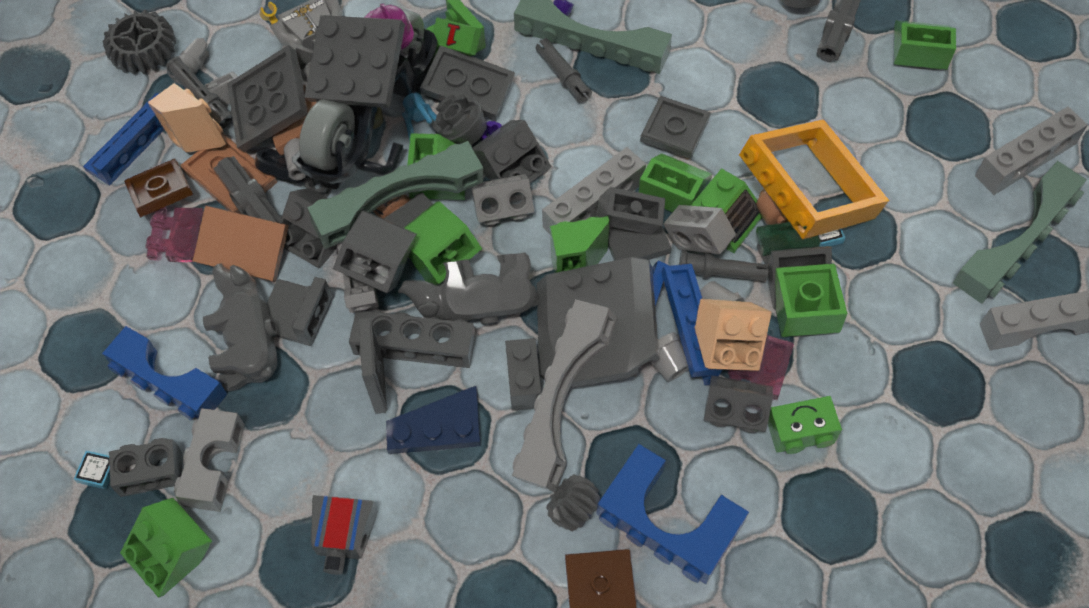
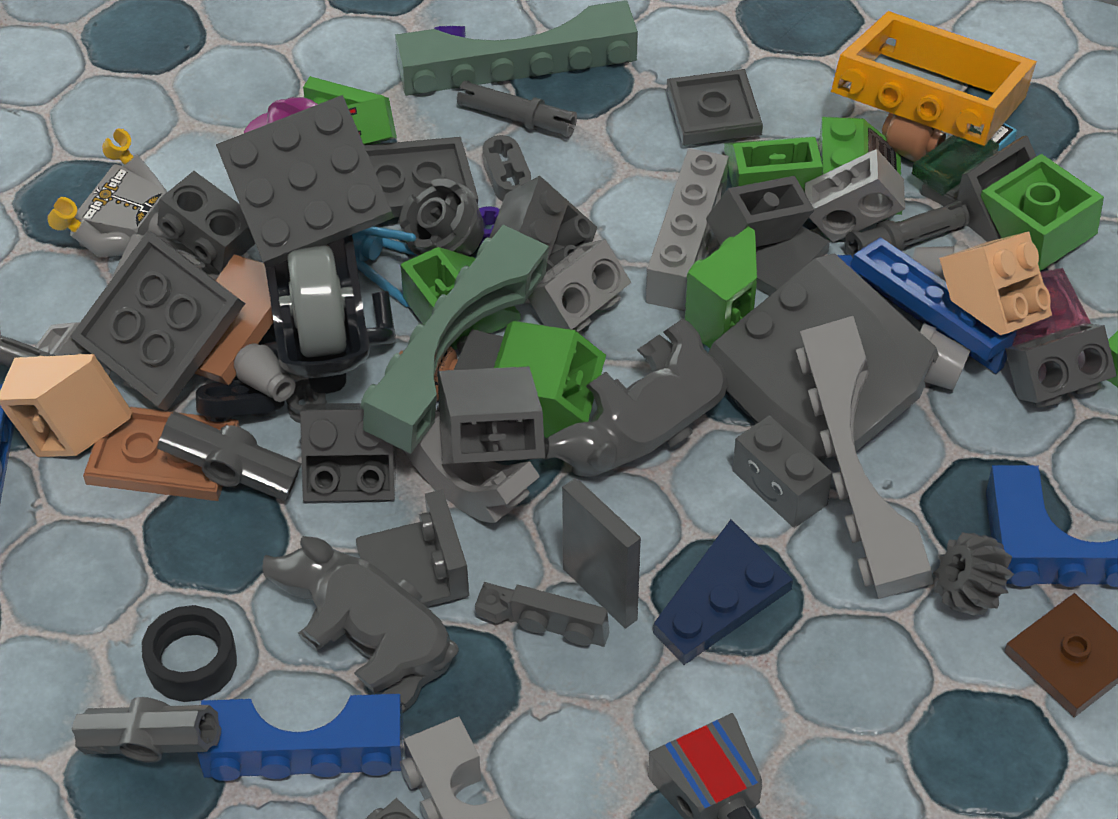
camera: 35 degrees left, 10 degrees down
reddish brown plate [124,158,193,218] -> none
clear pink plate [145,207,204,262] -> none
nougat tile [193,206,289,281] -> none
dark grey brick [349,309,476,368] -> none
none -> dark grey piece [72,697,222,762]
none -> black tyre [141,605,237,702]
none -> dark grey hinge [475,582,610,647]
none -> dark grey beam [482,135,531,202]

